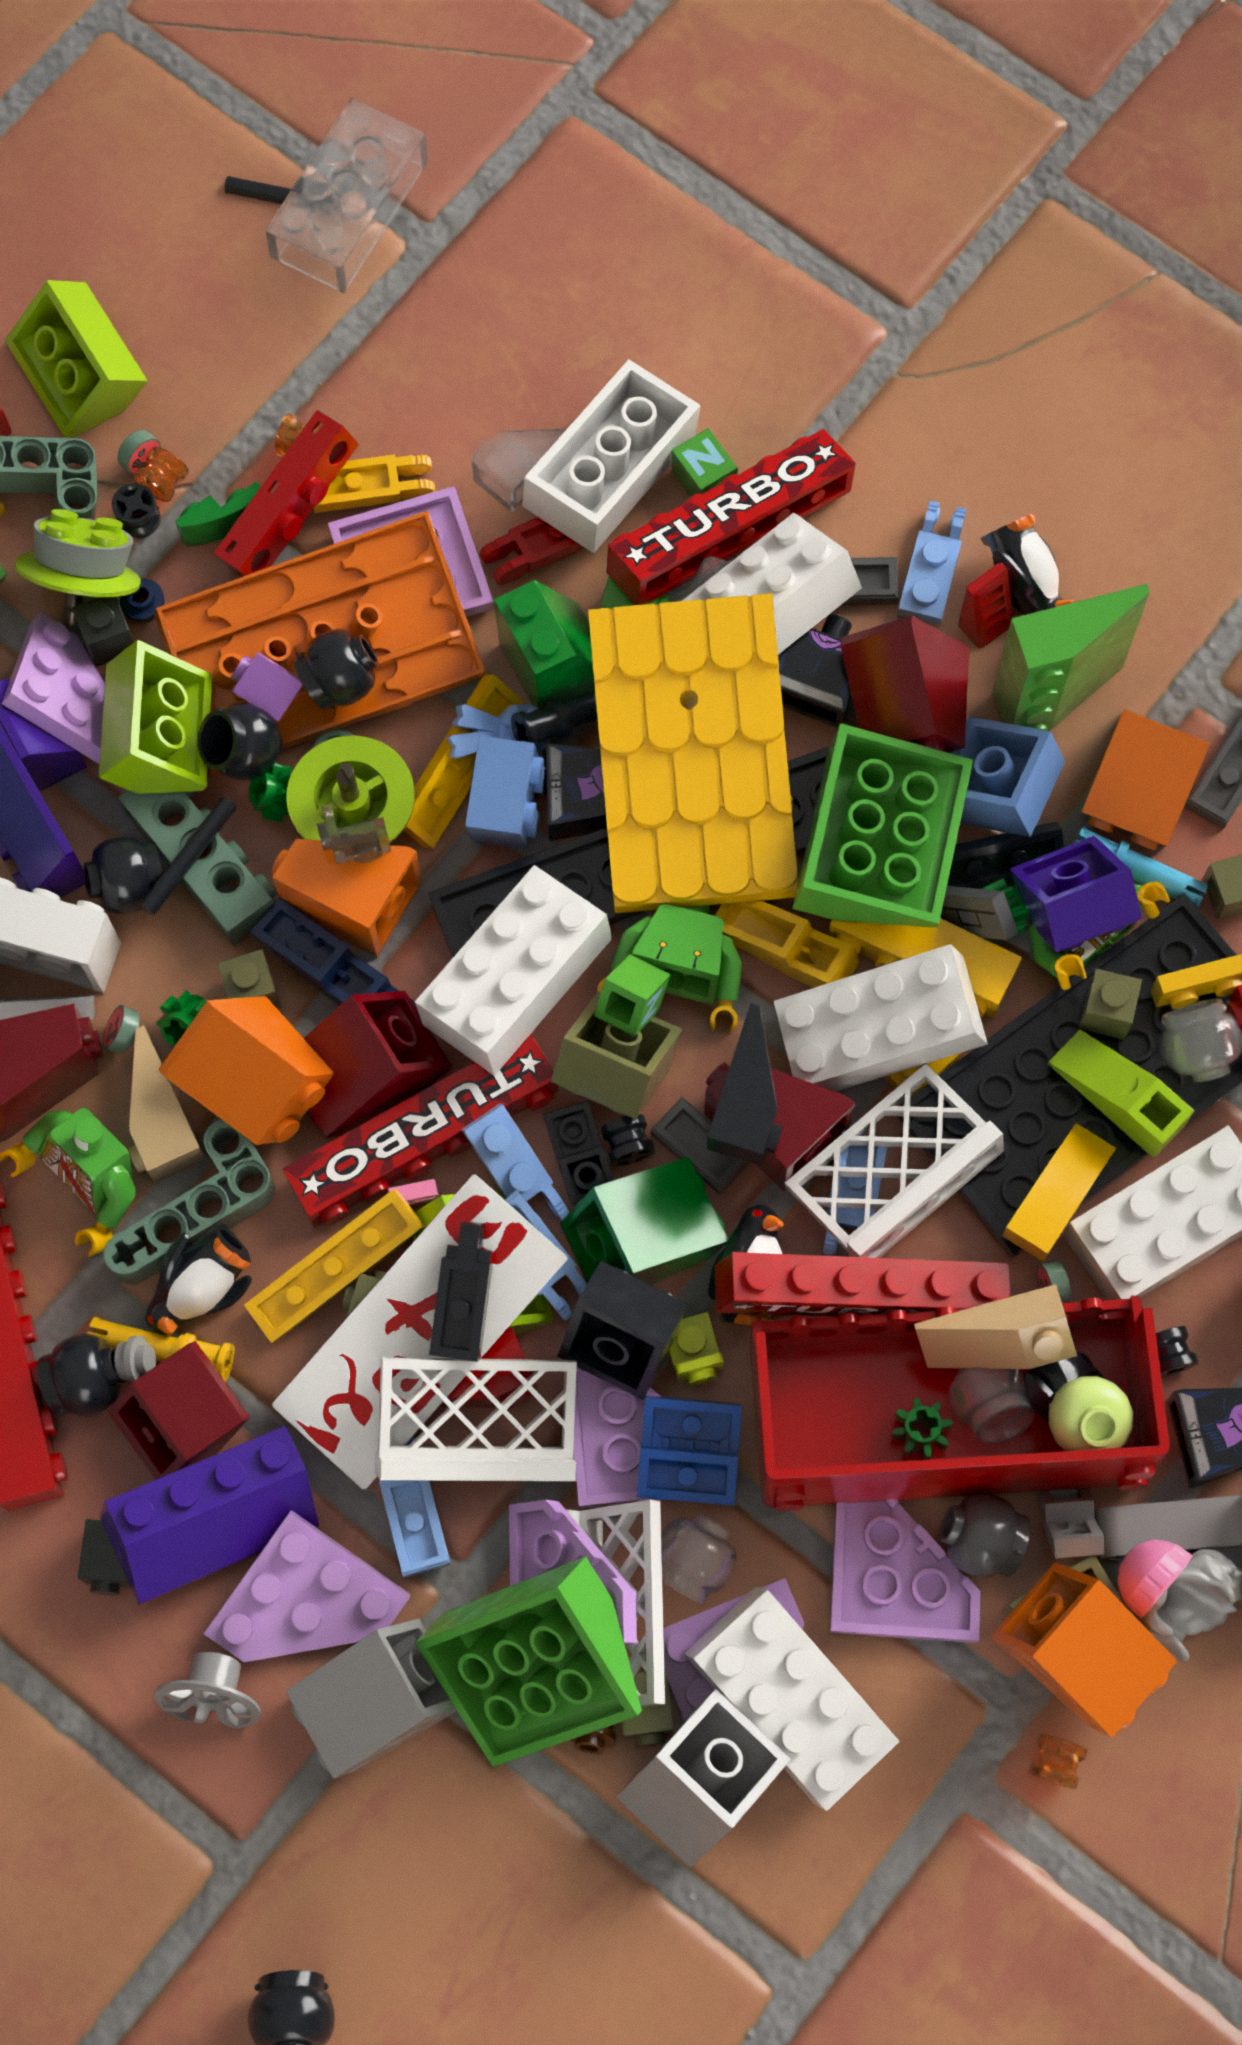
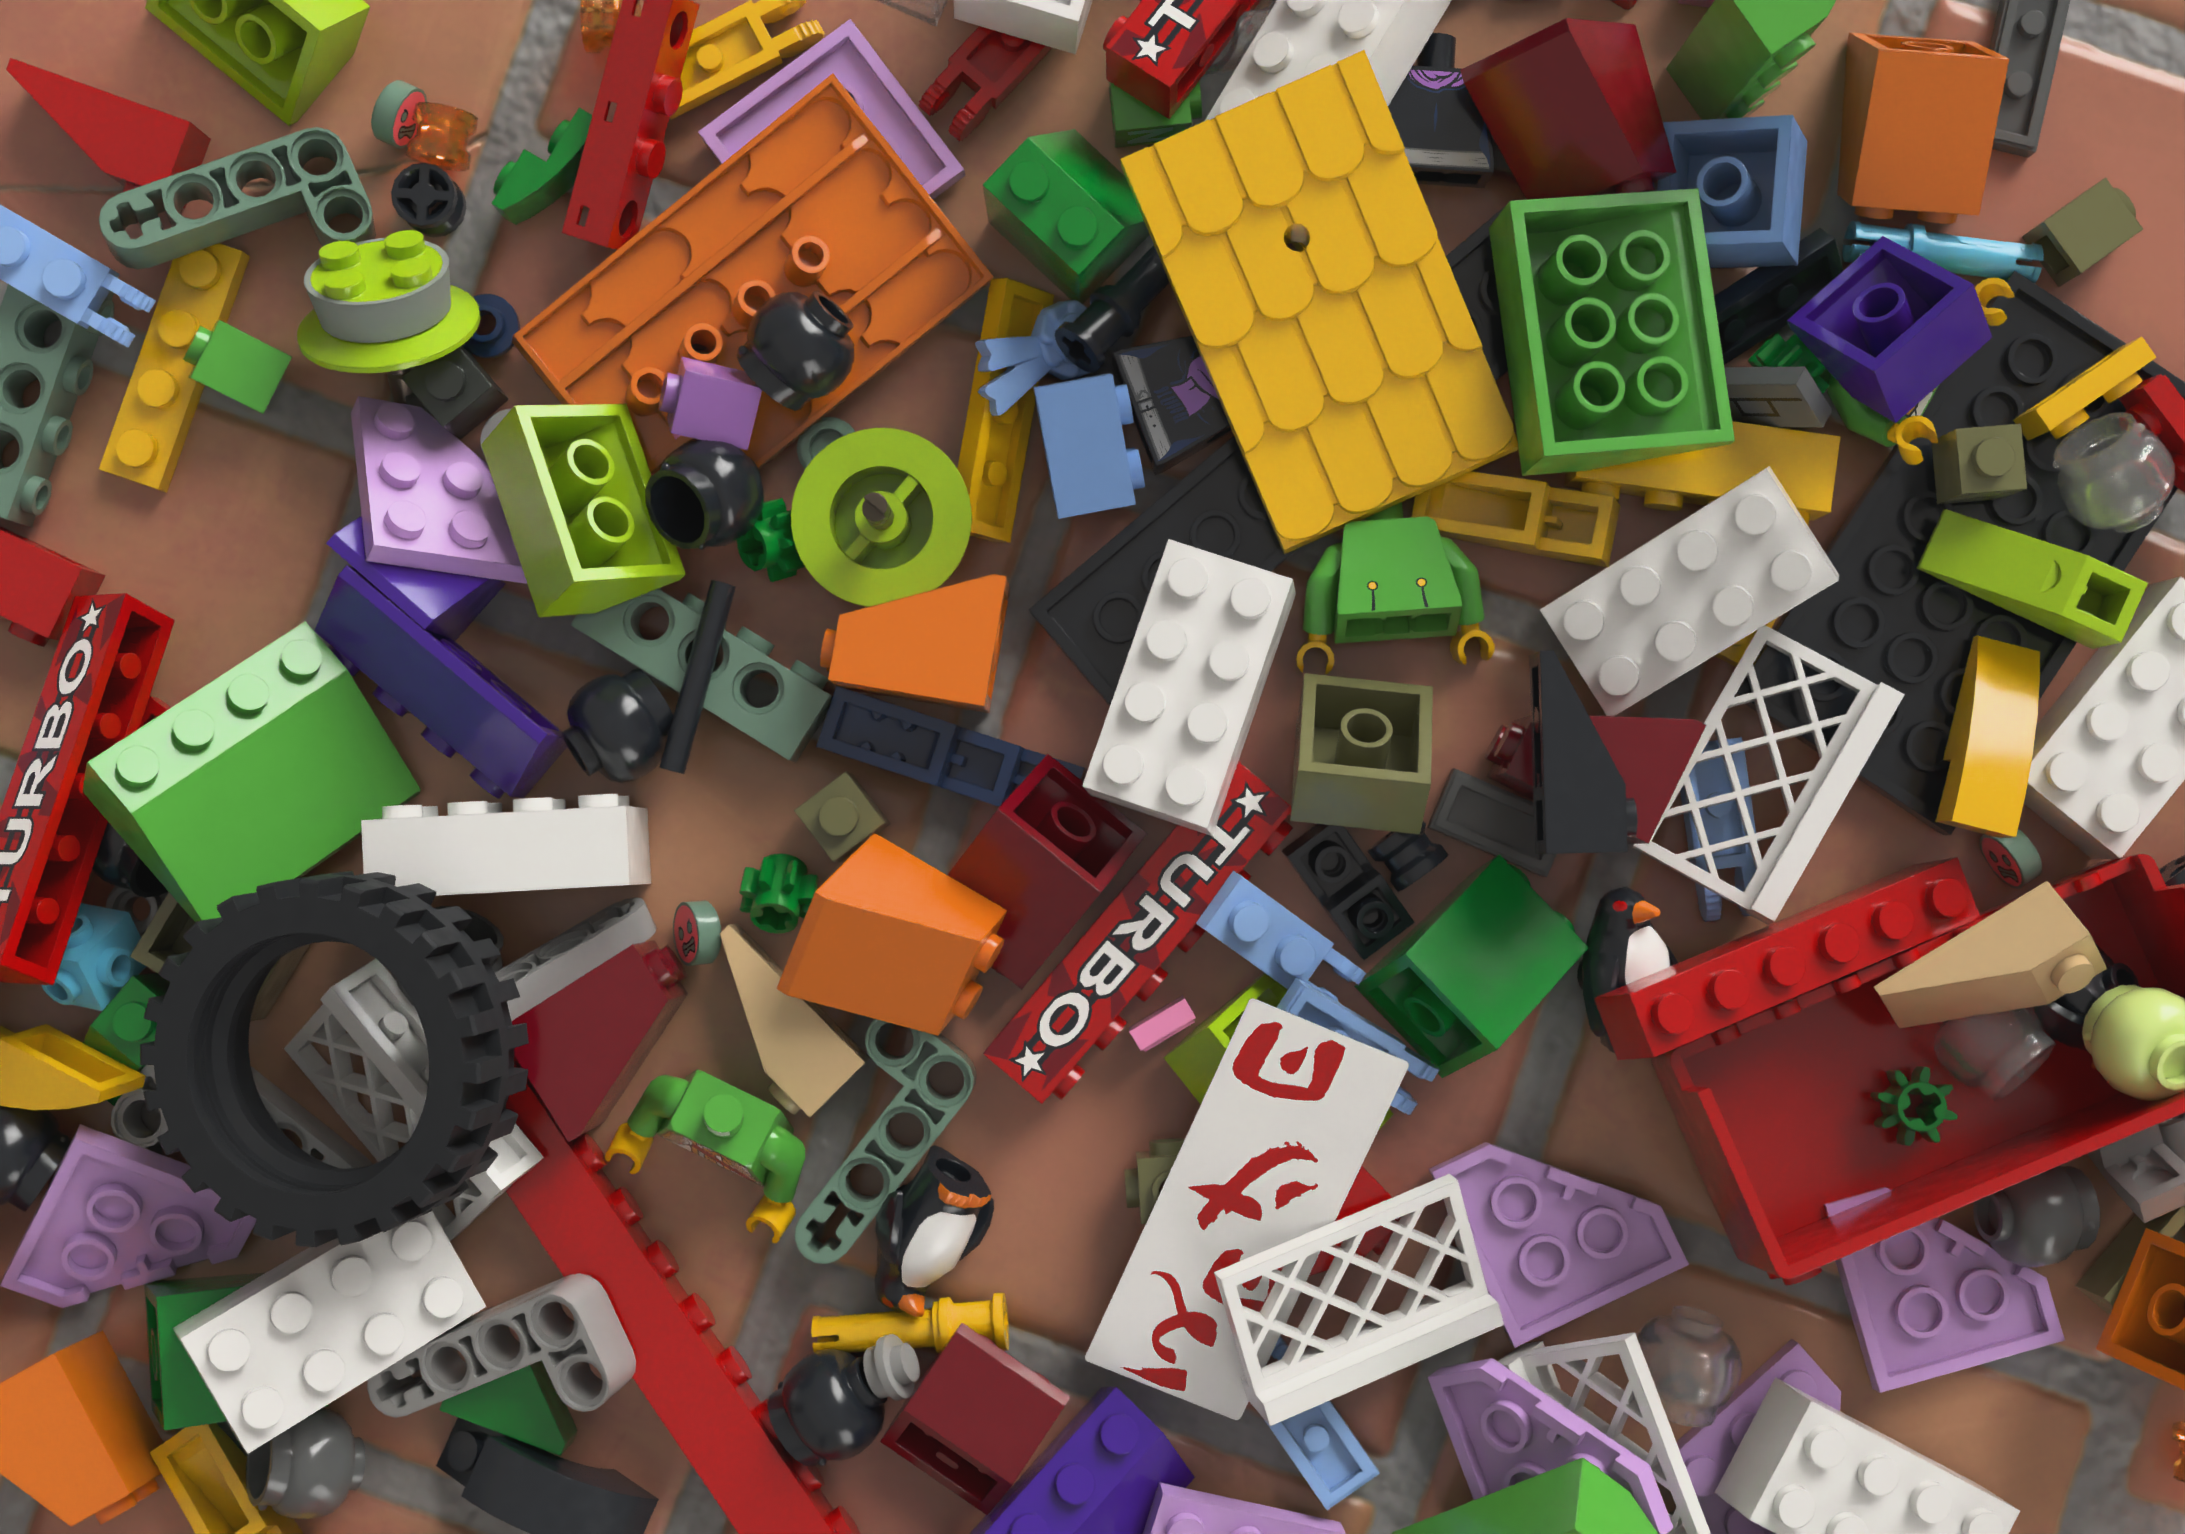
camera: 20 degrees left, 15 degrees up
yellow plate [244,1189,425,1343] -> none
clear smoke bracket [316,804,391,864] -> none
black hinge [429,1221,493,1362] -> none
black brick [557,1261,688,1400] -> none
bright green brick [594,954,670,1037] -> none
blue slope [637,1395,742,1506] -> none
neon yellow bracket [669,1312,724,1386] -> none

